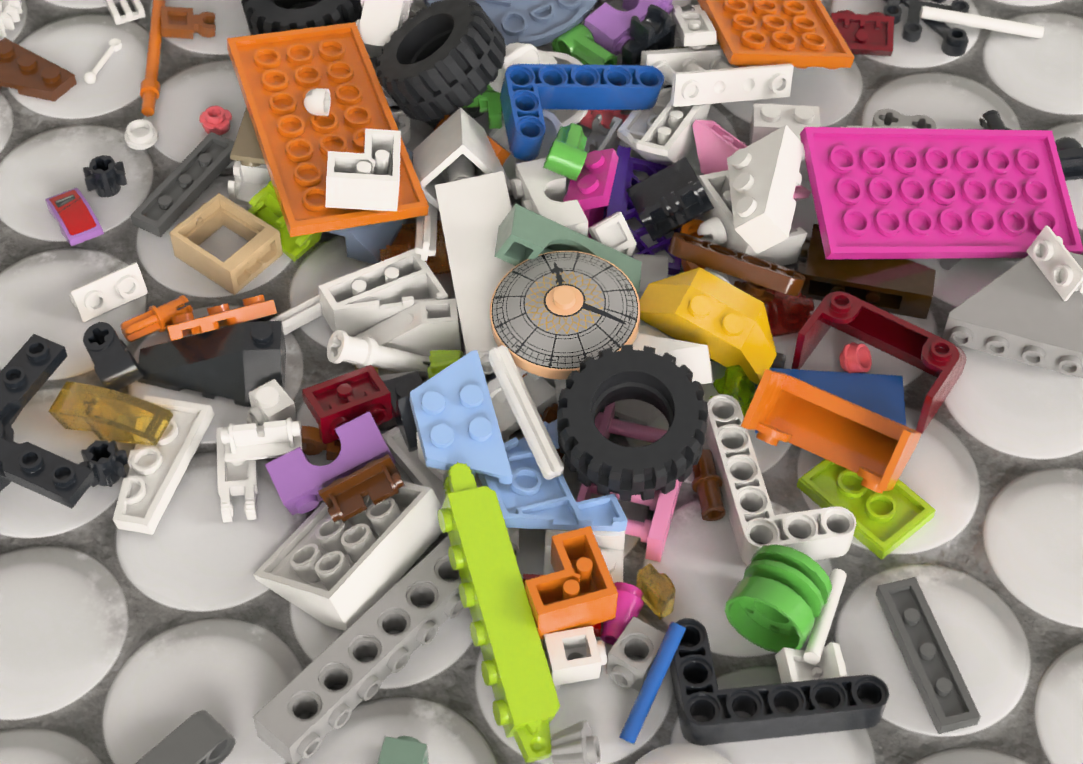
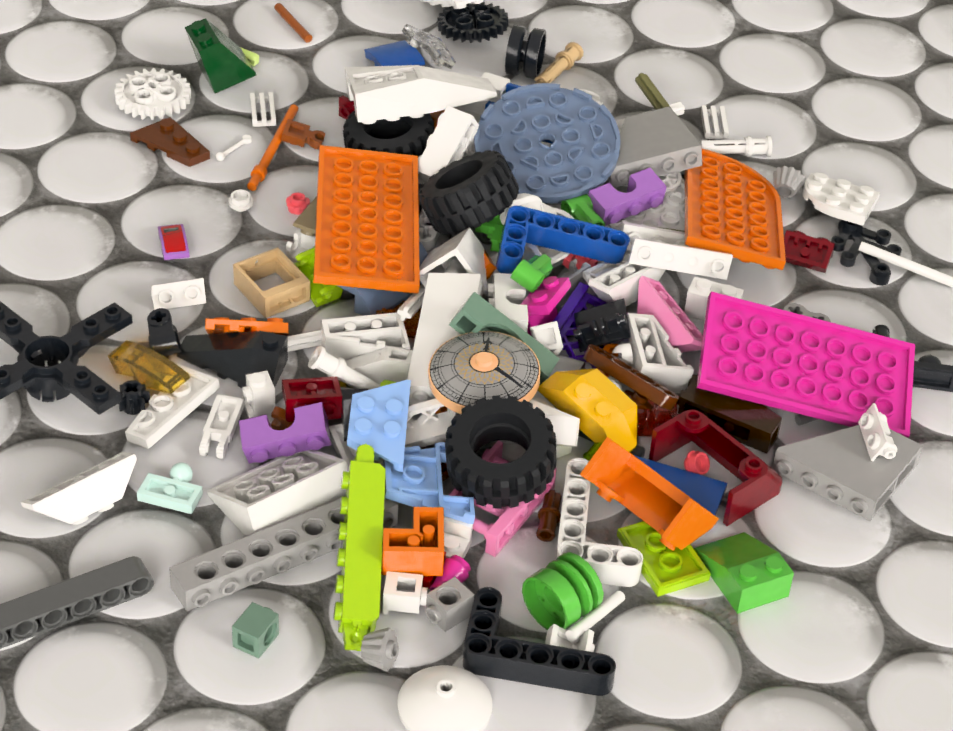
camera: 15 degrees right, 10 degrees down
black gear [83,155,127,197] -> none
orange axle [120,295,193,342] -> none
dark grey plate [130,132,234,237] -> none
white hinge [221,417,302,463] -> none
white hinge [304,88,331,116] -> none
reddish brown hinge [318,455,405,523] -> none
white brick [325,128,401,212] -> none
white axle [488,345,564,480] -> none
blue bar [619,622,686,744] -> none
black plate [622,4,676,65] -> none
clear yellow plate [636,563,676,620] -> none
white hinge [672,5,717,49] -> none
white wedge [727,125,805,254] -> none
dark grey plate [876,577,981,734] -> none
none -> white wedge [21,452,137,525]
none -> light aqua plate [137,462,203,514]
none -> bright green slope [694,532,794,614]

